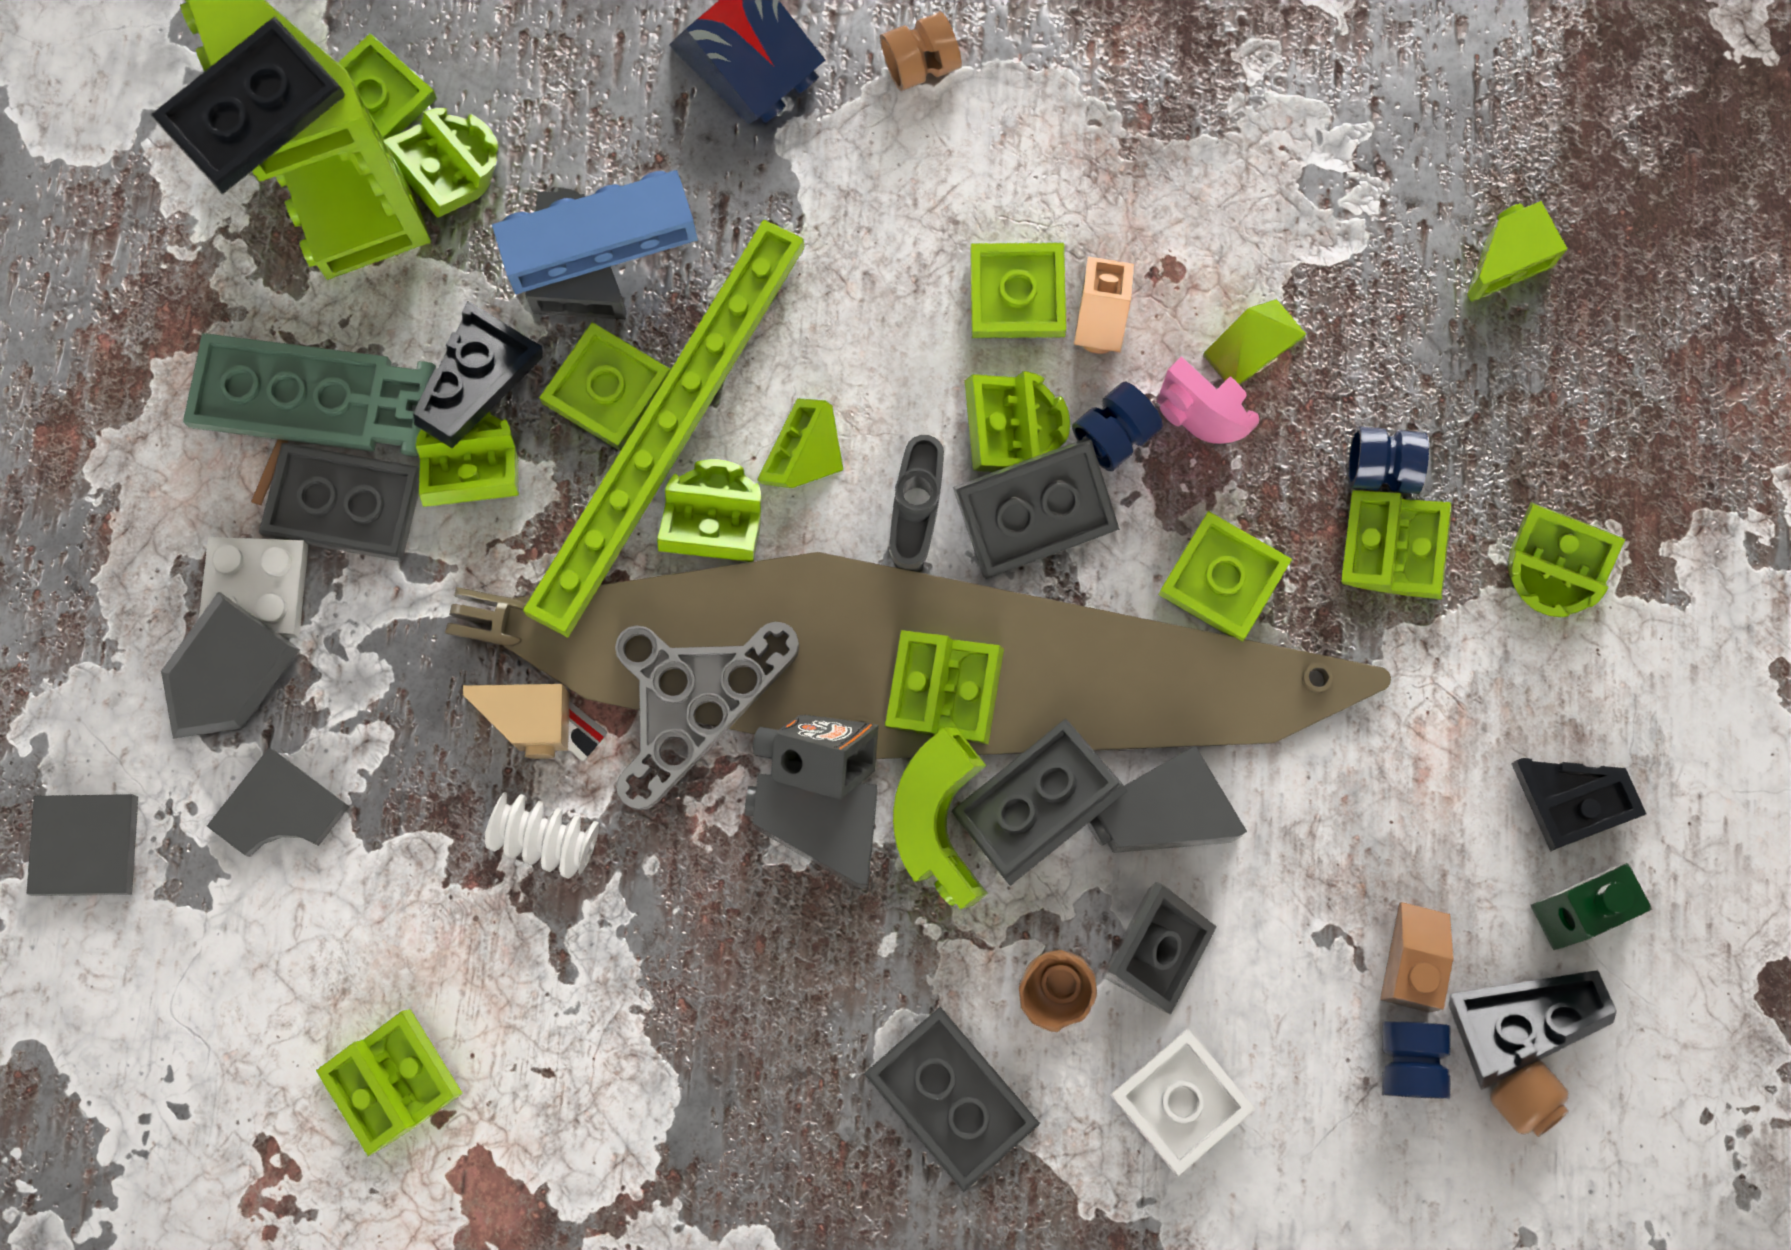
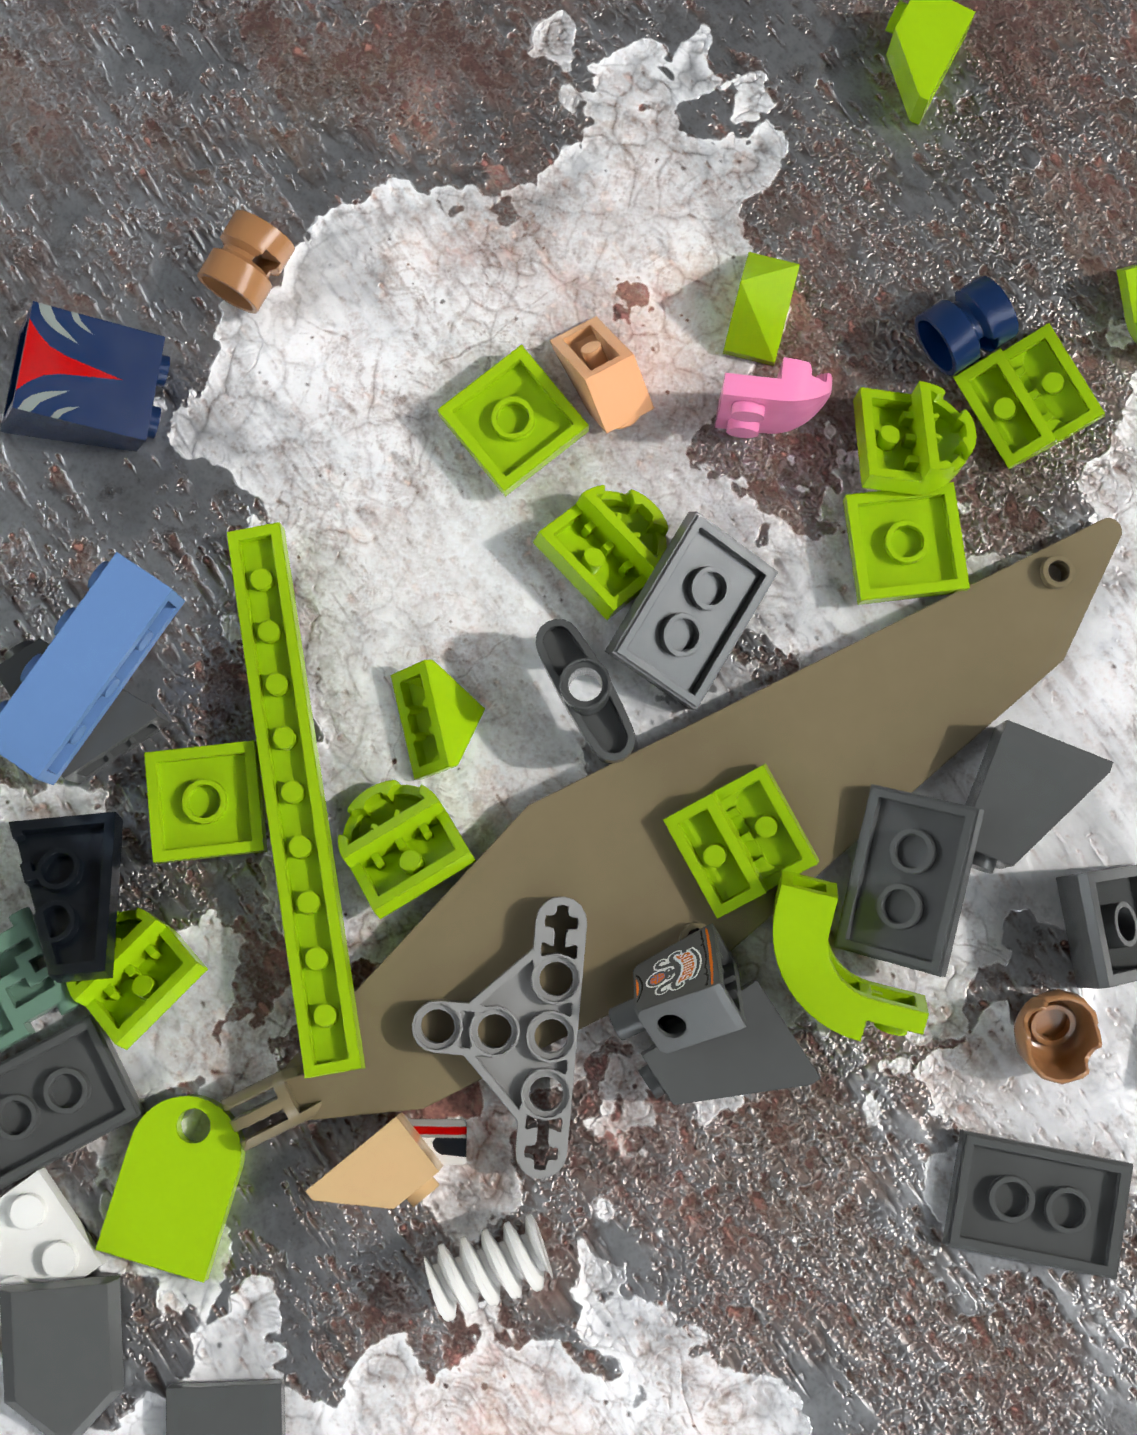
camera: 35 degrees left, 5 degrees up
dark blue wheel [1072,382,1163,471] -> none
none -> lime tile [95,1094,246,1283]
none -> lime slope [853,381,977,495]

